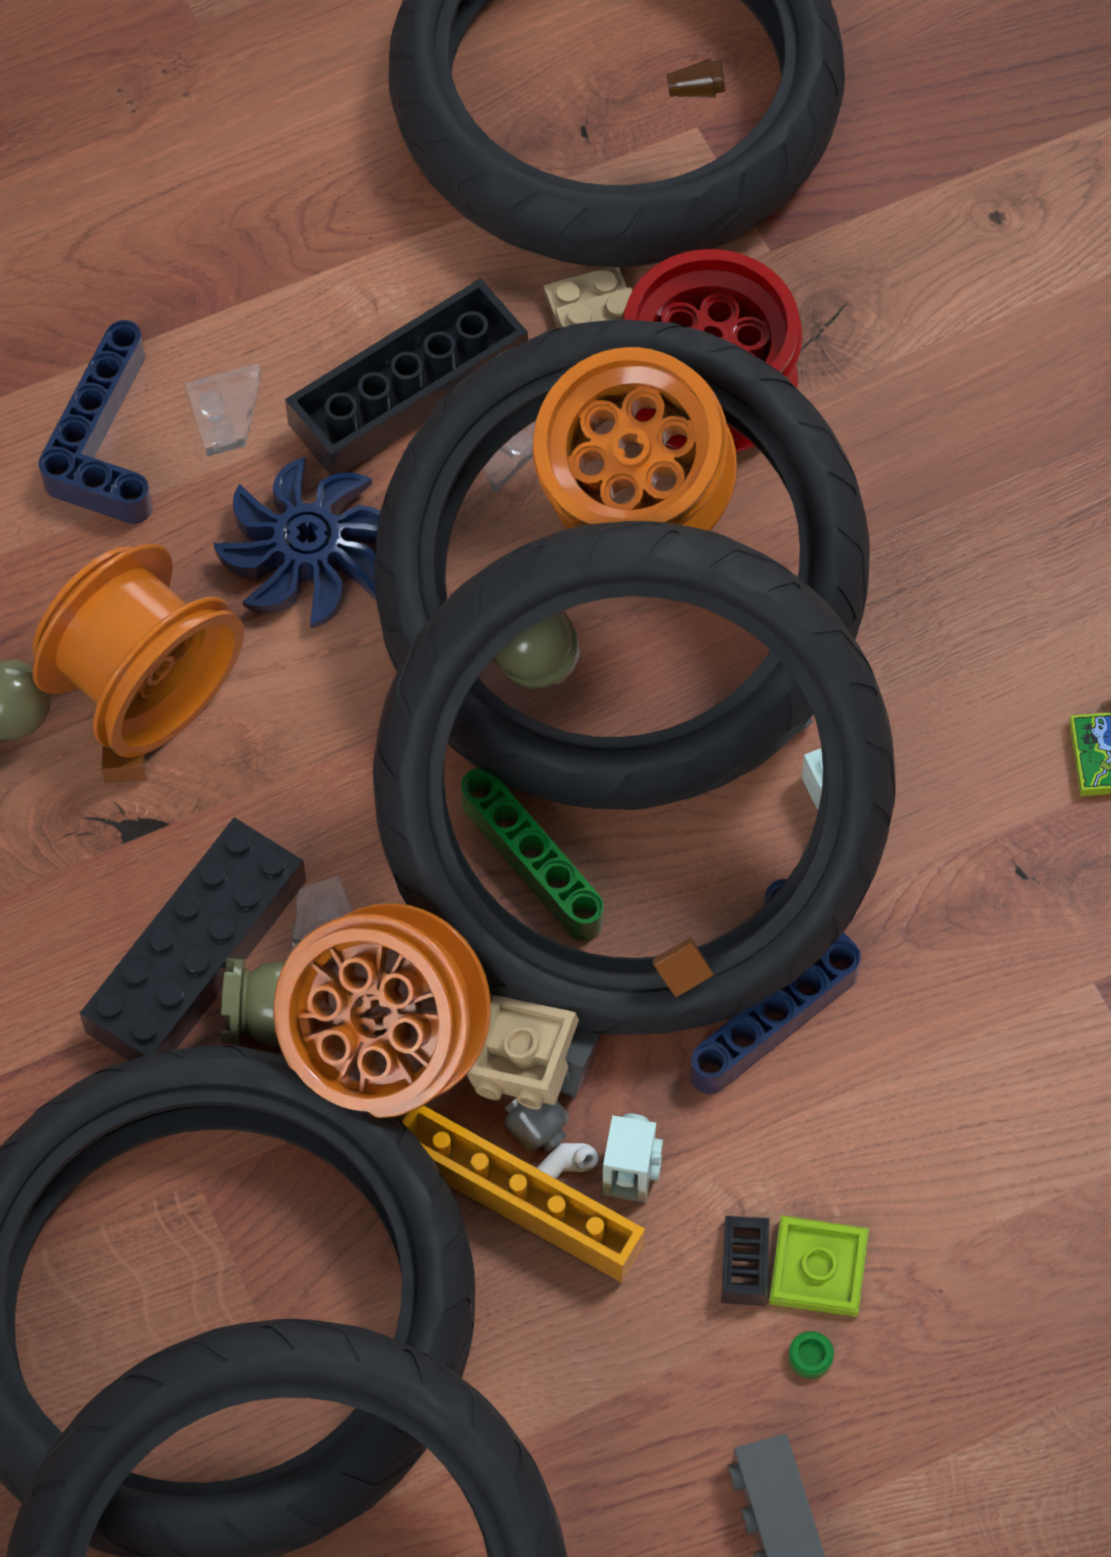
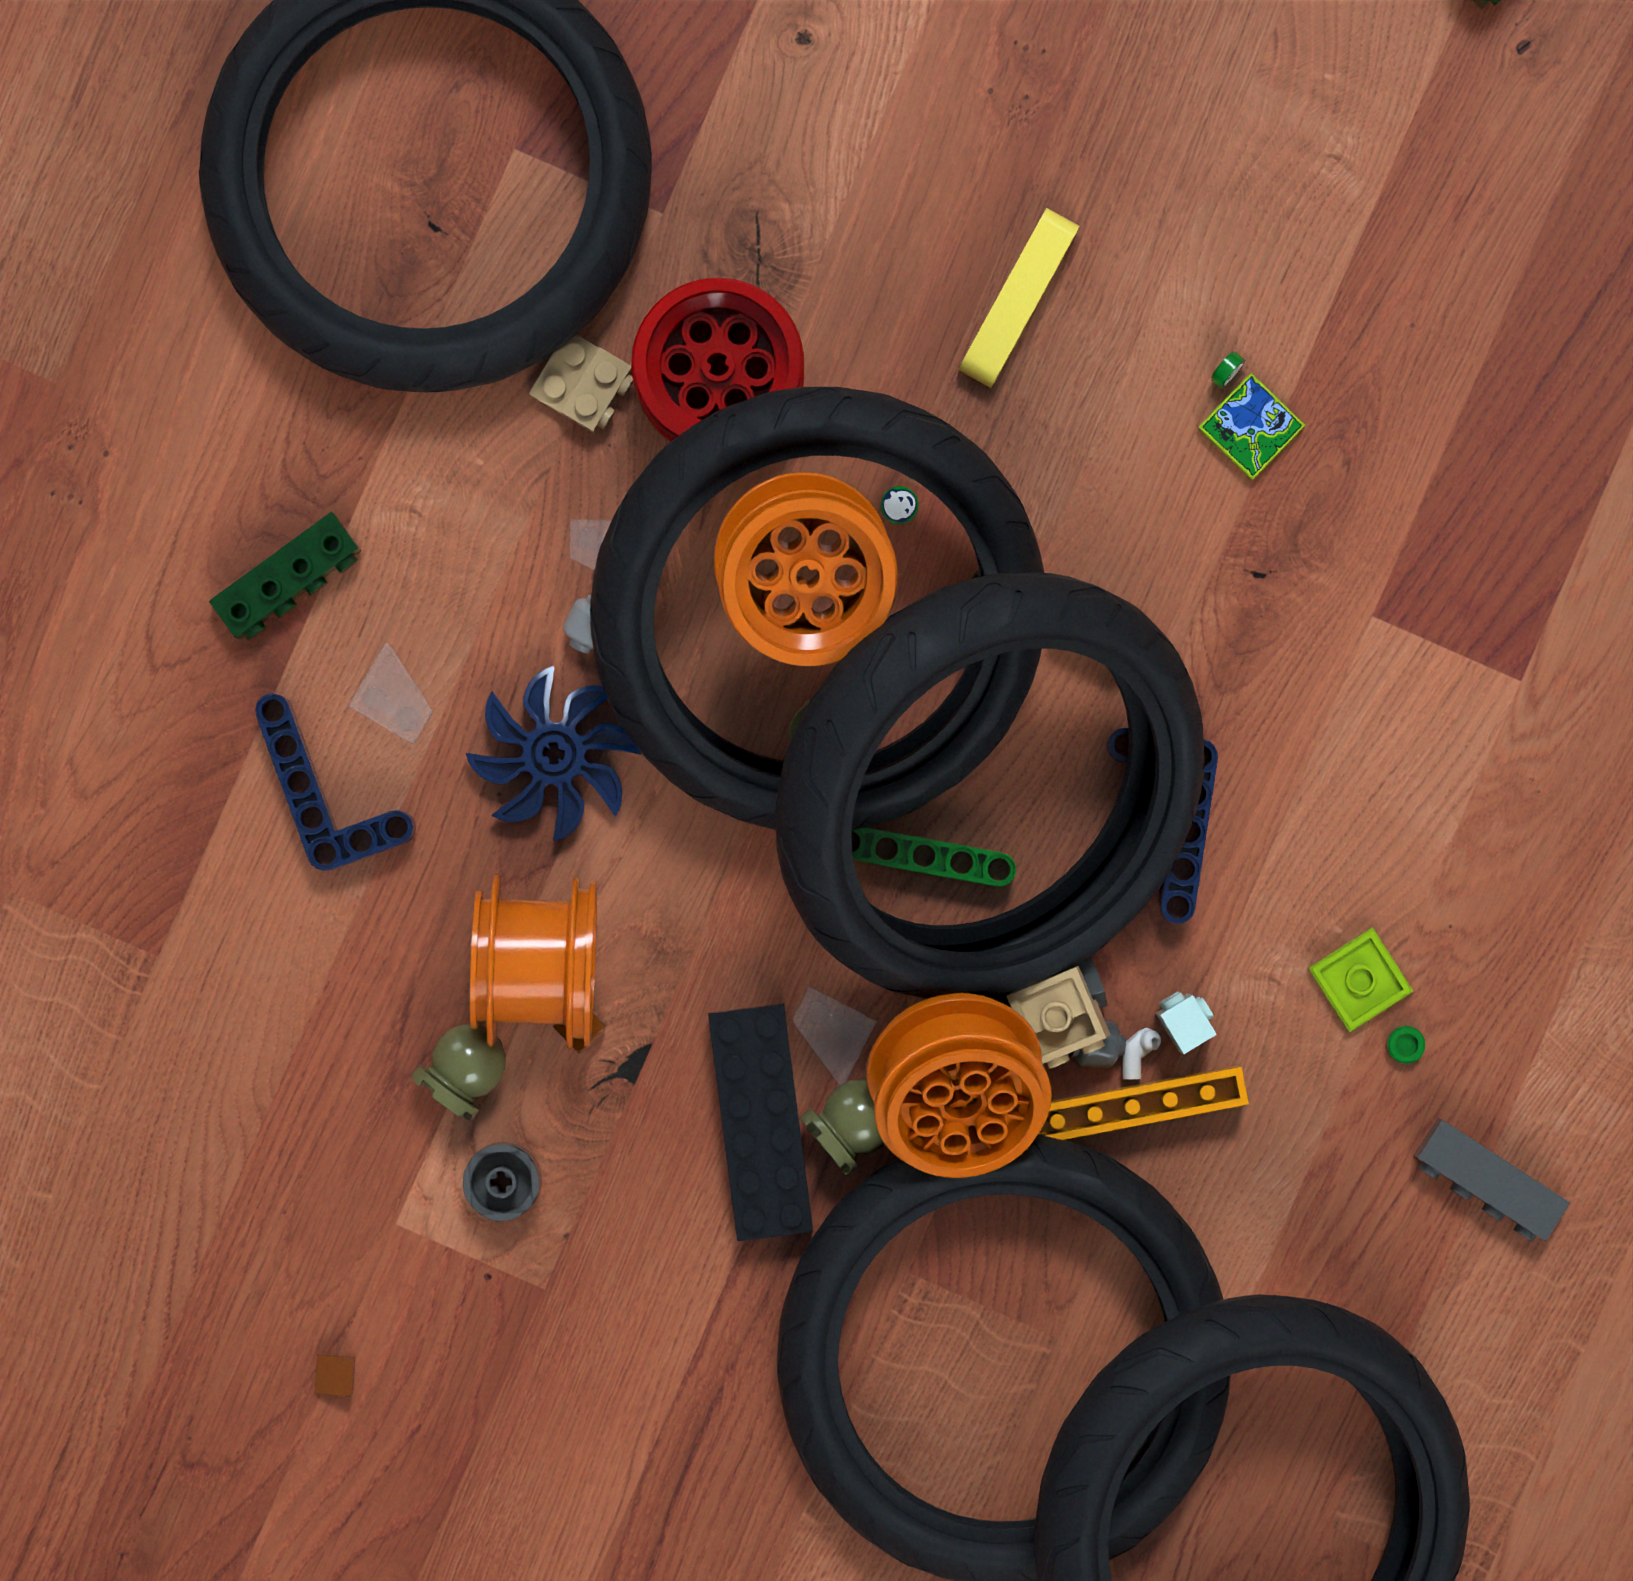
camera: 45 degrees left, 25 degrees up
black brick [285,278,528,476] -> none
dark orange slope [653,937,714,997] -> none
reddish brown cone [666,58,725,98] -> none
black slope [721,1216,770,1306] -> none
none -> dark green brick [209,511,362,641]
none -> light yellow beam [958,208,1080,388]

